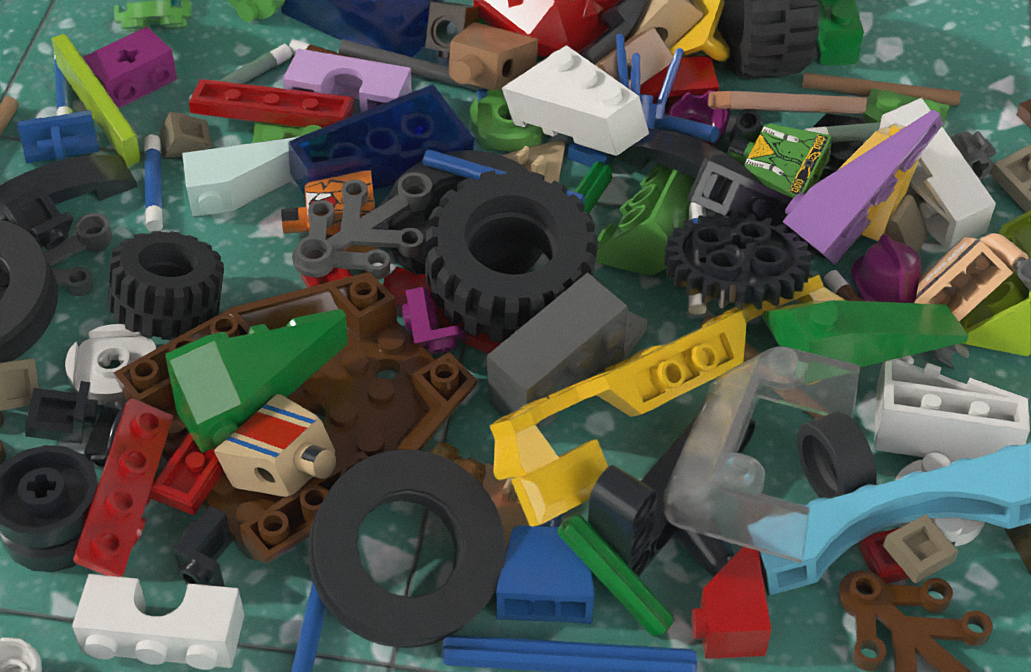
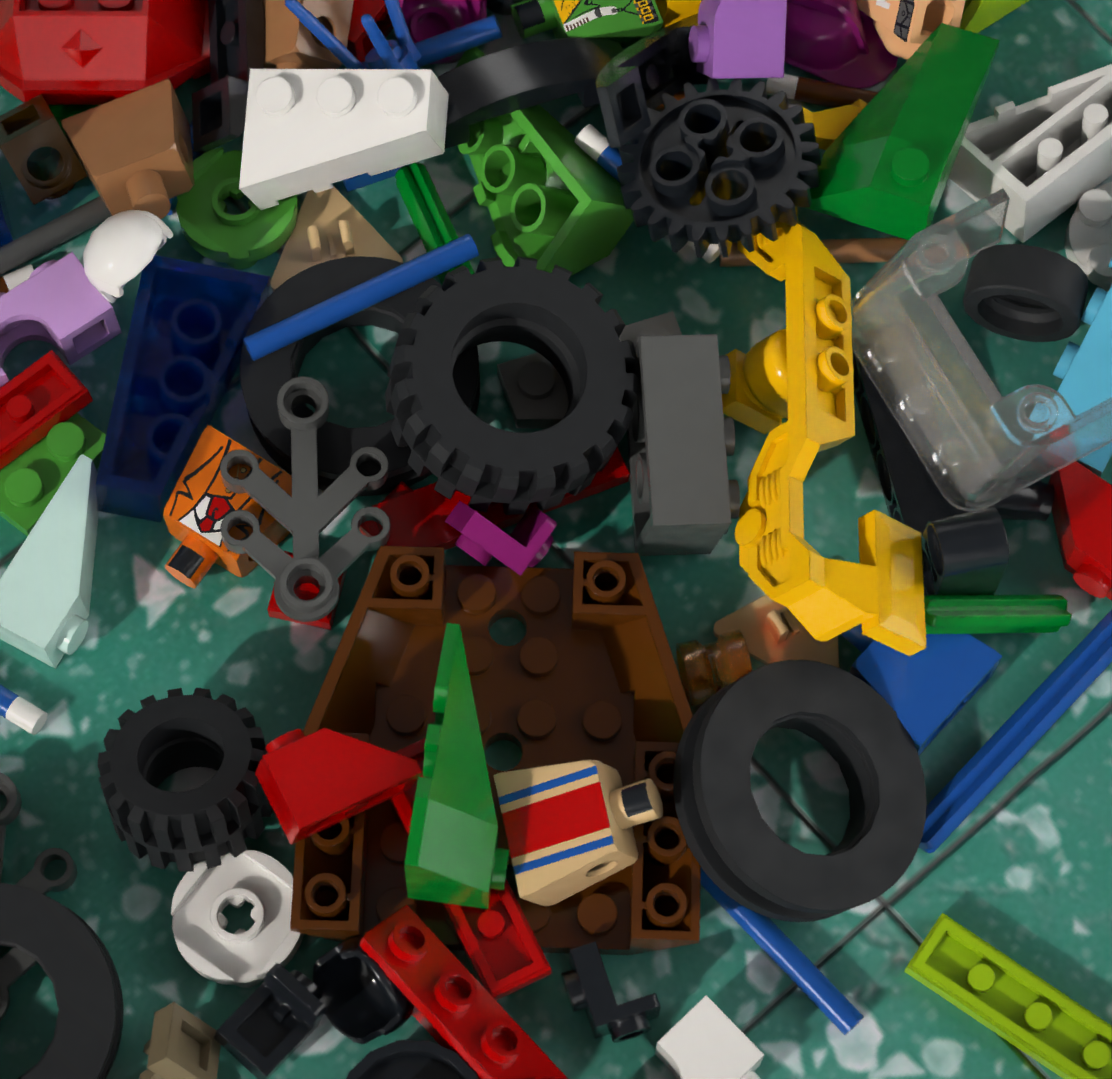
camera: 50 degrees left, 20 degrees up
none -> white hair [83,210,173,303]
none -> red slope [255,728,422,845]

